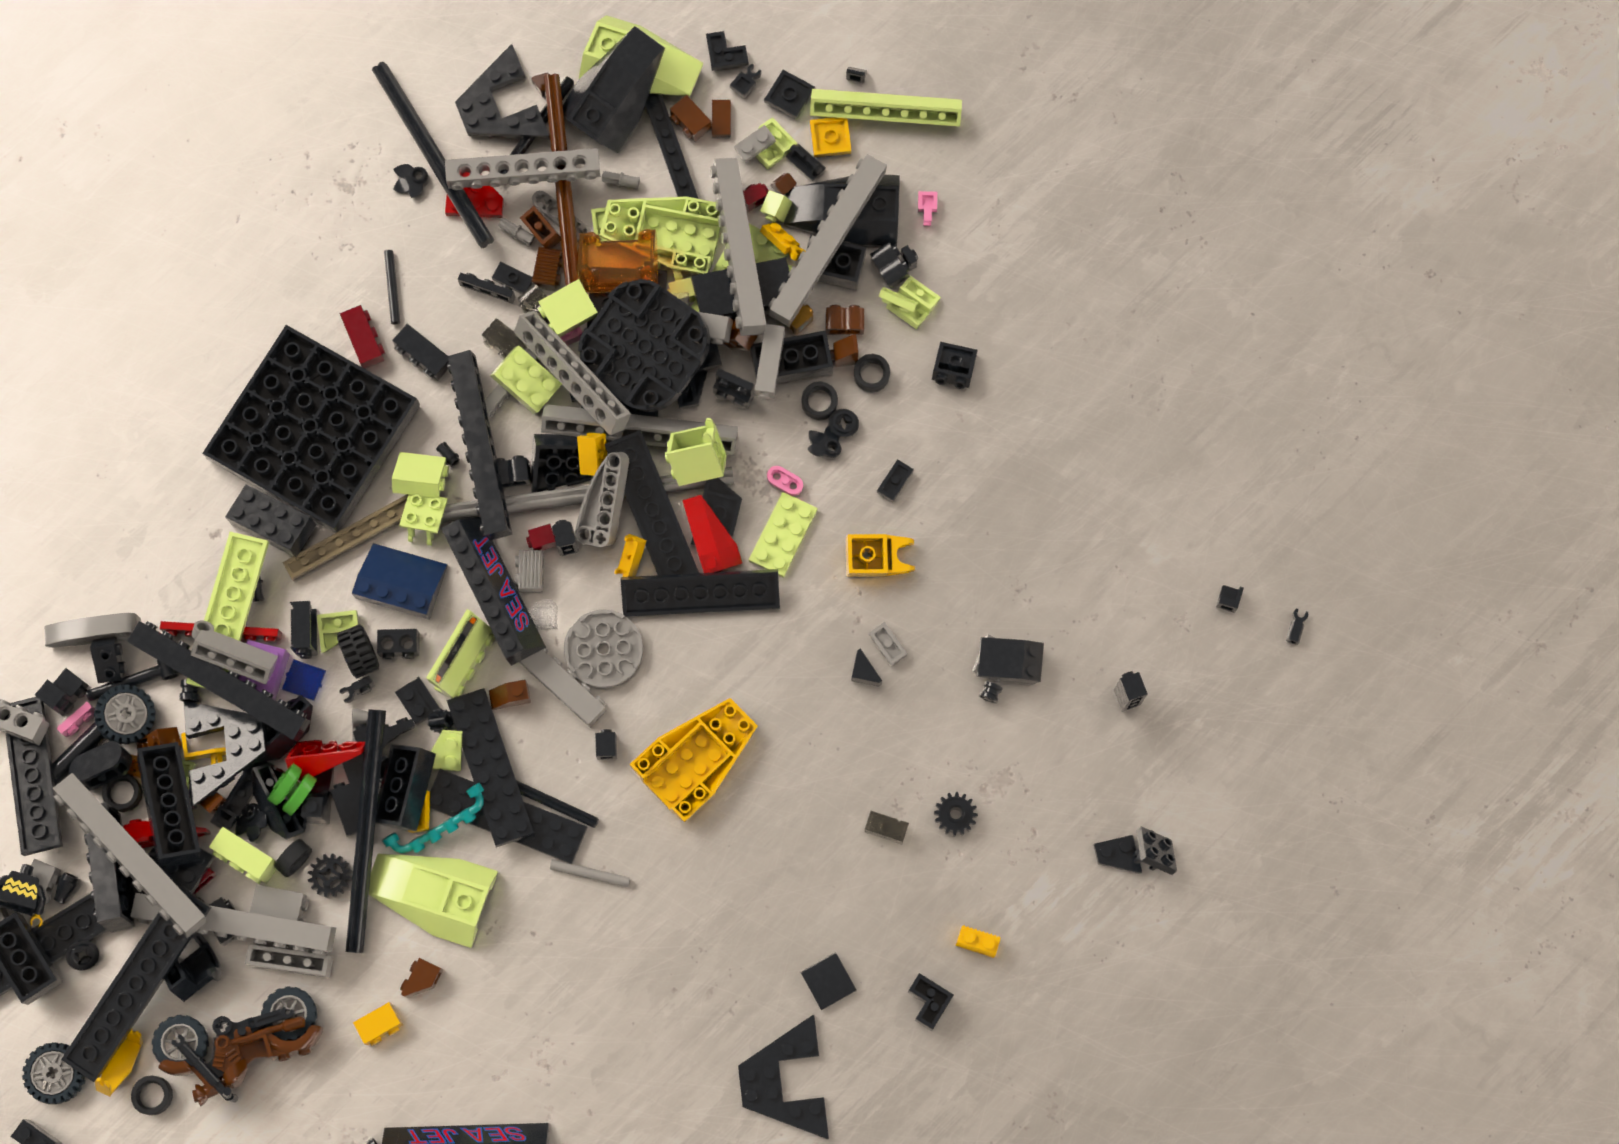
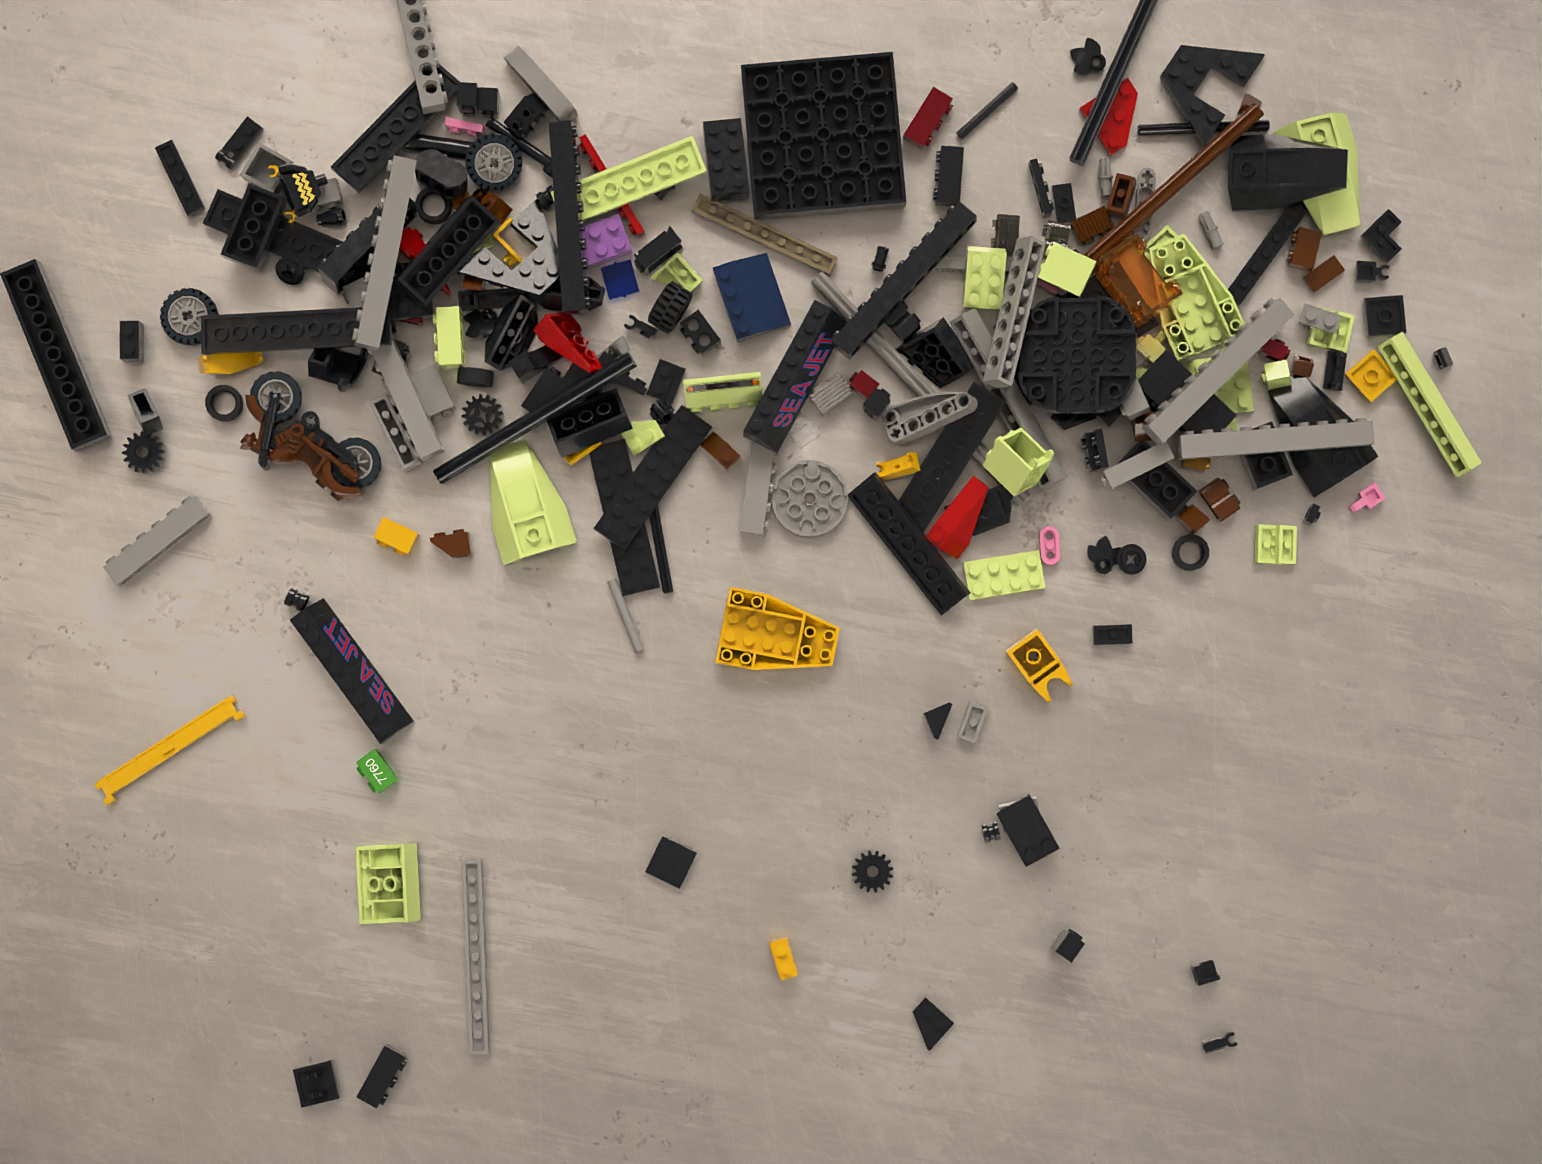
camera: 55 degrees right, 10 degrees up
light grey hinge [191,620,278,684] -> none
bright green wheel [267,763,317,816] -> none
teal bar [382,783,484,853] -> none
yellowish green brick [392,452,449,498] -> none
yellowish green plate [399,494,448,546] -> none
light grey brick [445,148,601,190] -> none
yellow hinge [577,433,607,476] -> none
black brick [595,729,617,760] -> none
black wing [738,1015,829,1139] -> none
yellow plate [760,222,806,261] -> none
black tyre [801,381,838,420] -> none
clear smoke brick [864,811,909,845] -> none
black brick [870,242,910,288] -> none
yellowish green plate [878,287,918,313] -> none
black brick [908,973,954,1031] -> none
black plate [932,341,978,389] -> none
black plate [1133,826,1177,875] -> none

